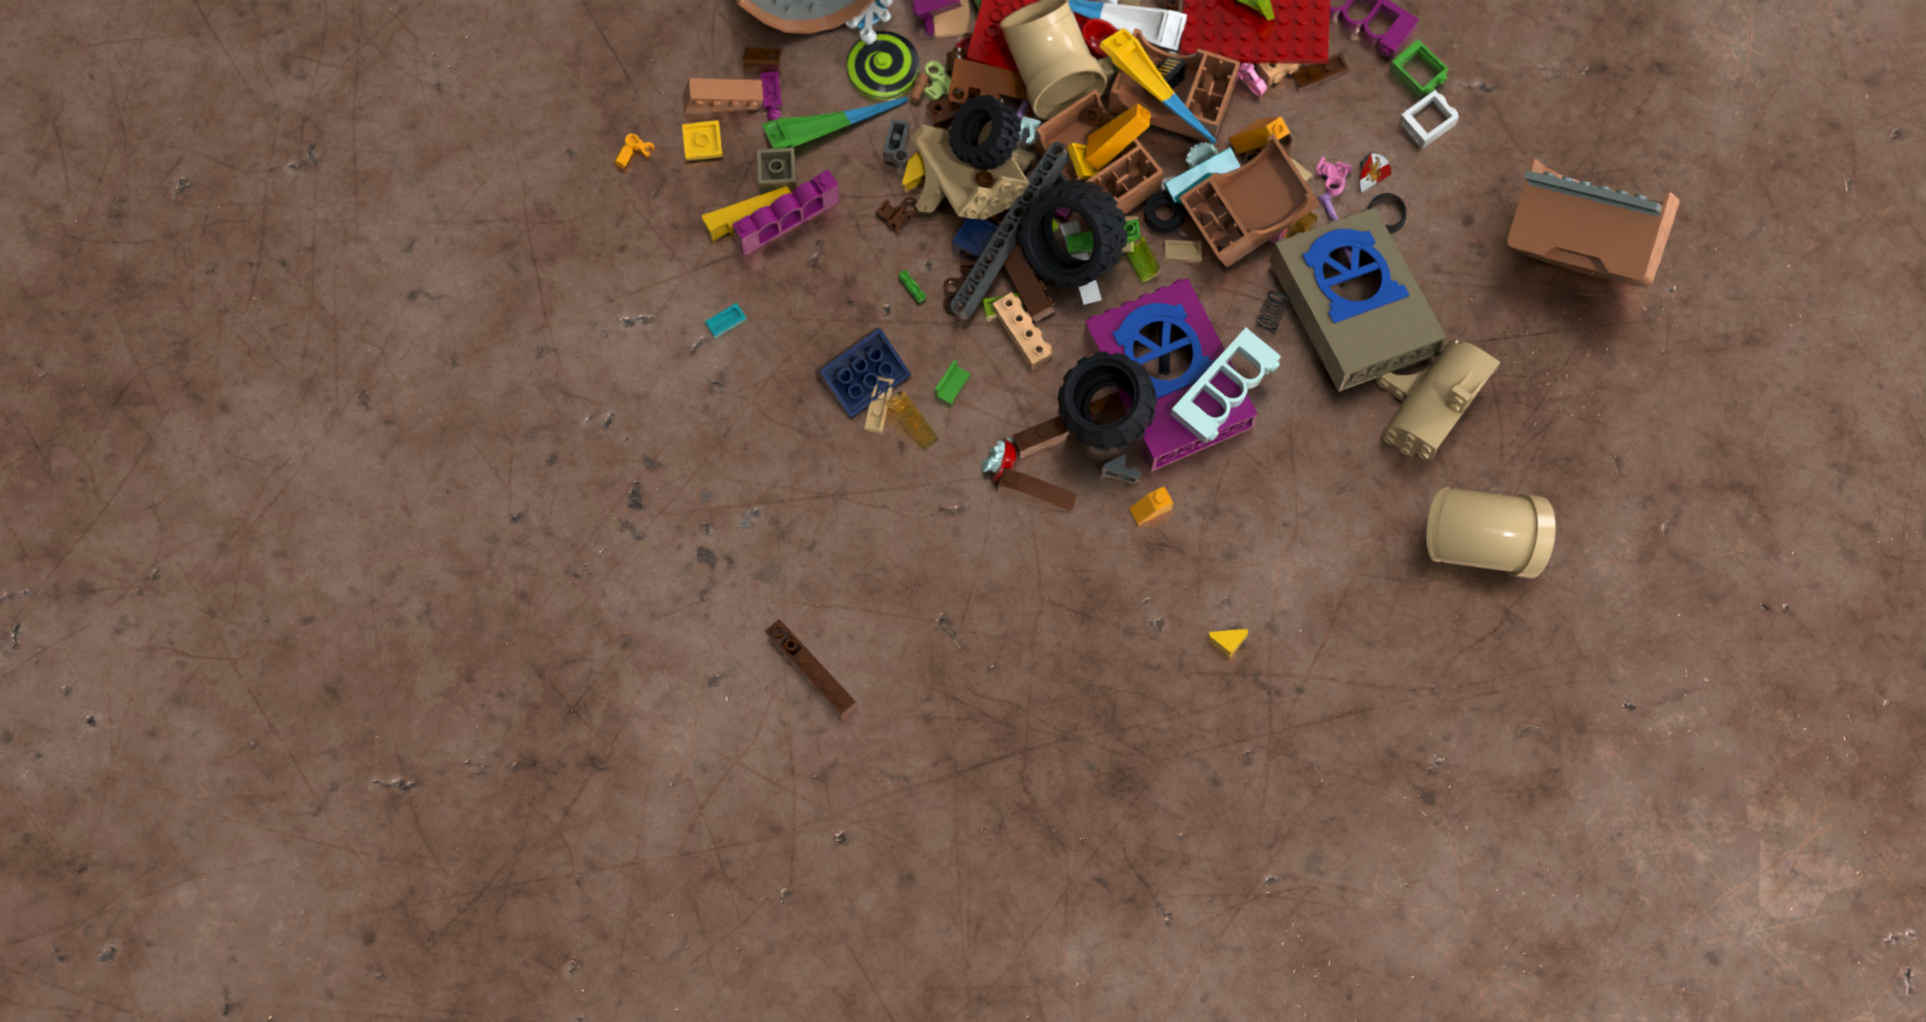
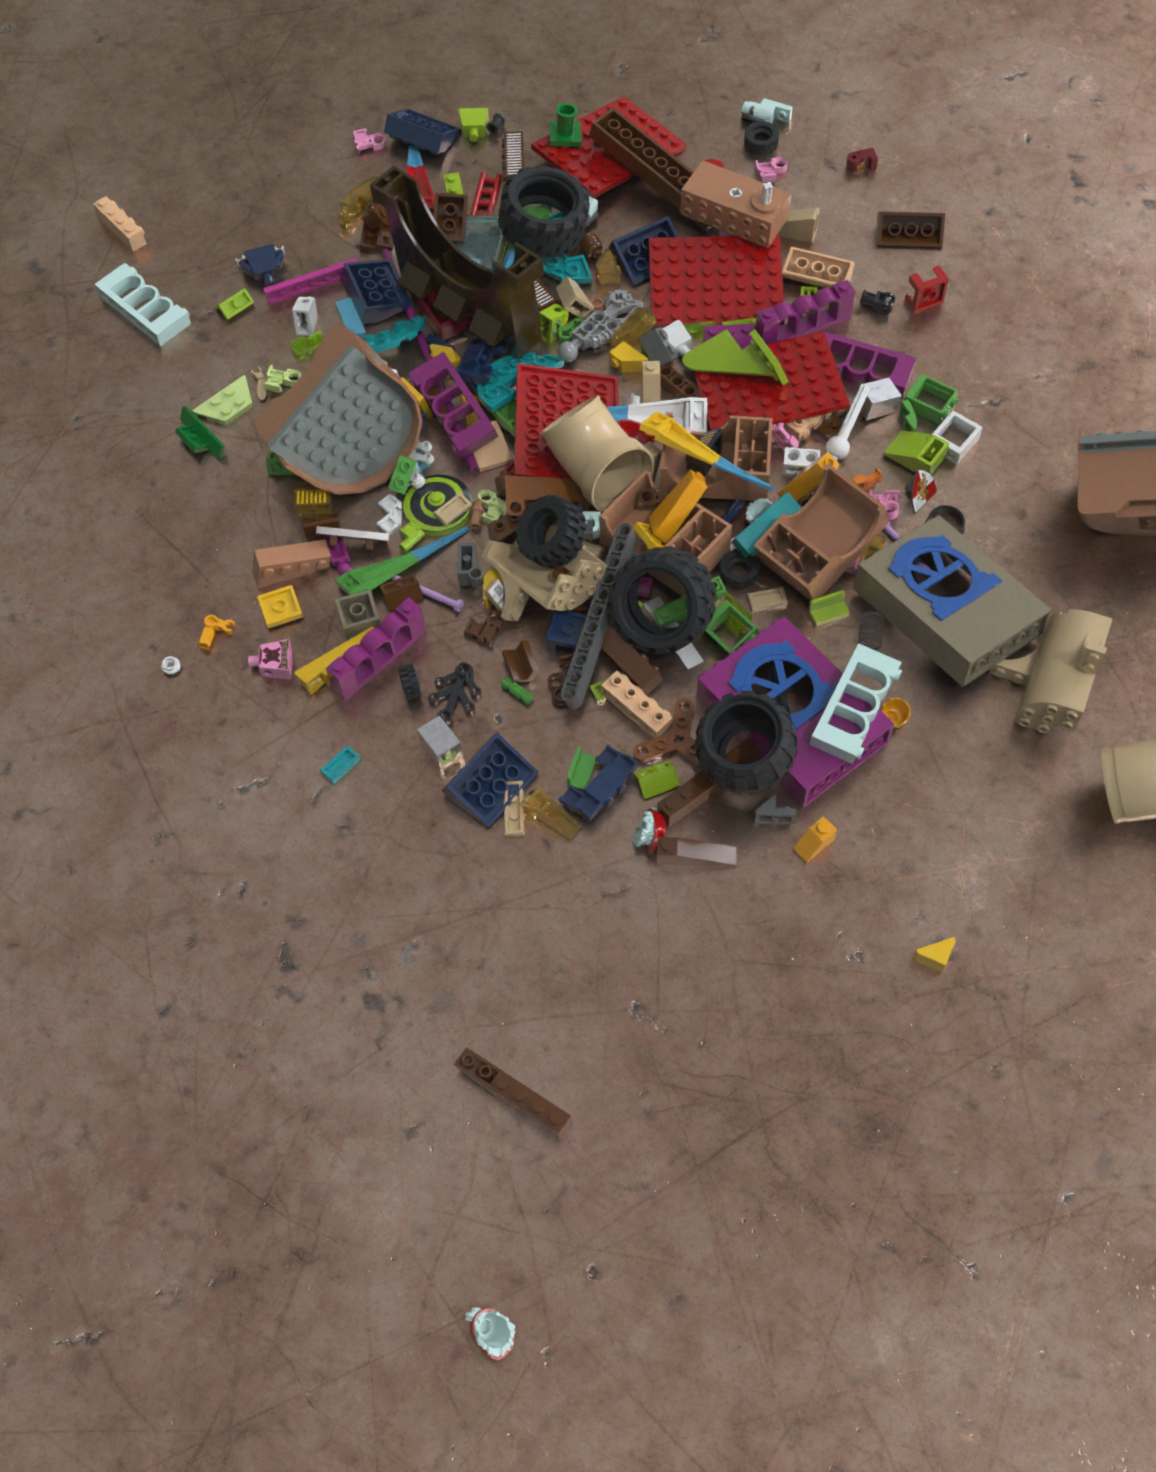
camera: 10 degrees left, 10 degrees down
none -> white plate [161,656,181,674]
none -> bright pink torso [248,639,292,679]
none -> clear yellow brick [293,488,332,517]
none -> hinge [315,526,389,550]
none -> white tile [376,493,403,537]
none -> reddish brown panel [380,573,423,612]
none -> bright green bracket [388,455,417,494]
none -> lavender bar [391,575,464,613]
none -> black tyre [398,664,421,700]
none -> lime piece [399,522,425,553]
none -> flat silver piece [417,716,463,770]
none -> black plant [428,662,482,726]
none -> tan tile [434,492,472,527]
none -> light aqua hair [465,1307,516,1361]
none -> tile [484,579,505,612]
none -> reddish brown panel [502,640,540,682]
none -> dark blue bracket [559,745,639,822]
none -> dark orange piece [633,698,702,770]
none -> lime panel [633,760,680,799]
none -> bright green window [704,599,759,654]
none -> dark blue axle [721,500,745,524]
none -> white brick [782,447,820,476]
none -> lime panel [808,590,850,627]
none -> white piece [825,384,870,470]
none -> orange piece [851,467,882,493]
none -> flat silver piece [860,378,901,420]
none -> light orange hair [880,698,911,728]
none -> lime slope [883,430,950,475]
none -> bright green slope [899,399,917,432]

